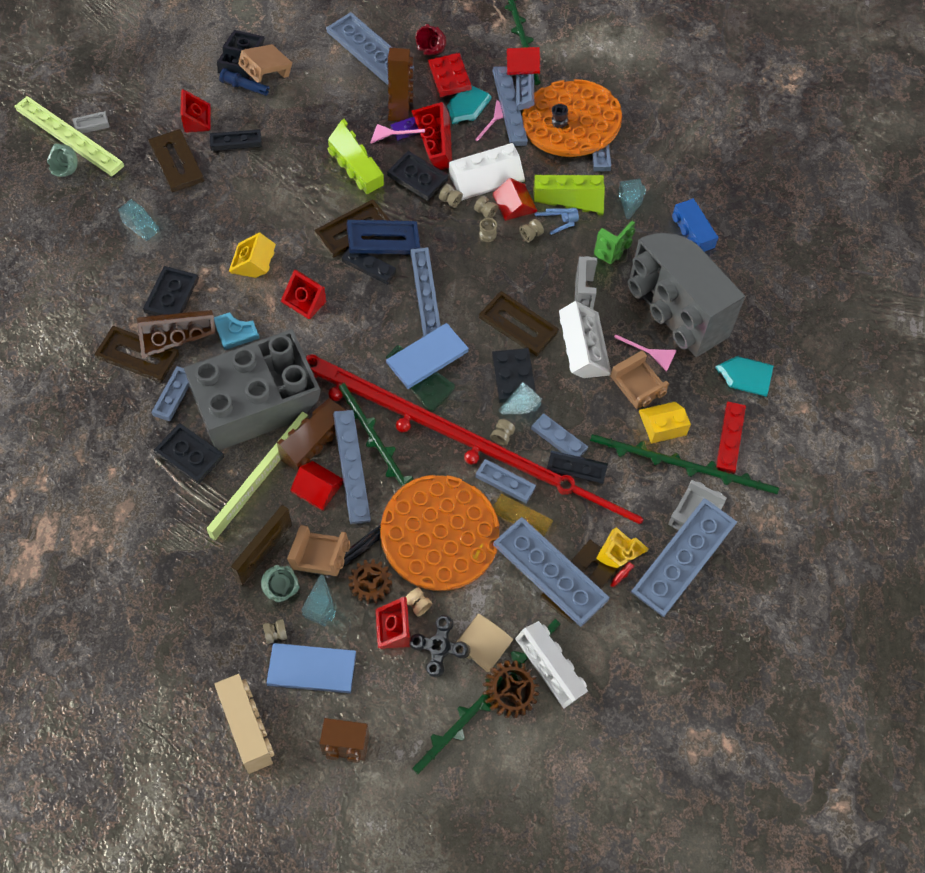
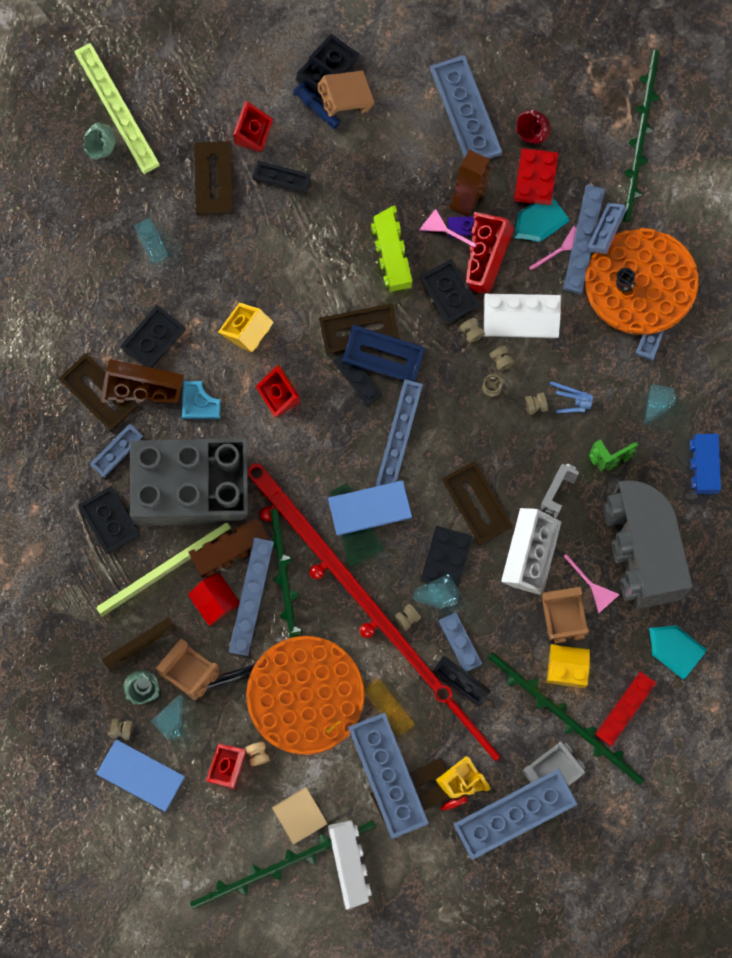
camera: 25 degrees right, 15 degrees up
light grey tile [72,111,110,134] -> none
tan brick [214,674,275,774] -> none
reddish brown brick [320,718,369,763] -> none
reddish brown gear [348,559,393,604] -> none
black gear [410,615,471,678] -> none
sand blue plate [475,459,536,504] -> none
reddish brown gear [483,660,540,718] -> none
red slope [493,178,537,221] -> none
red slope [507,47,540,75] -> none
lime wedge [533,175,605,216] -> none

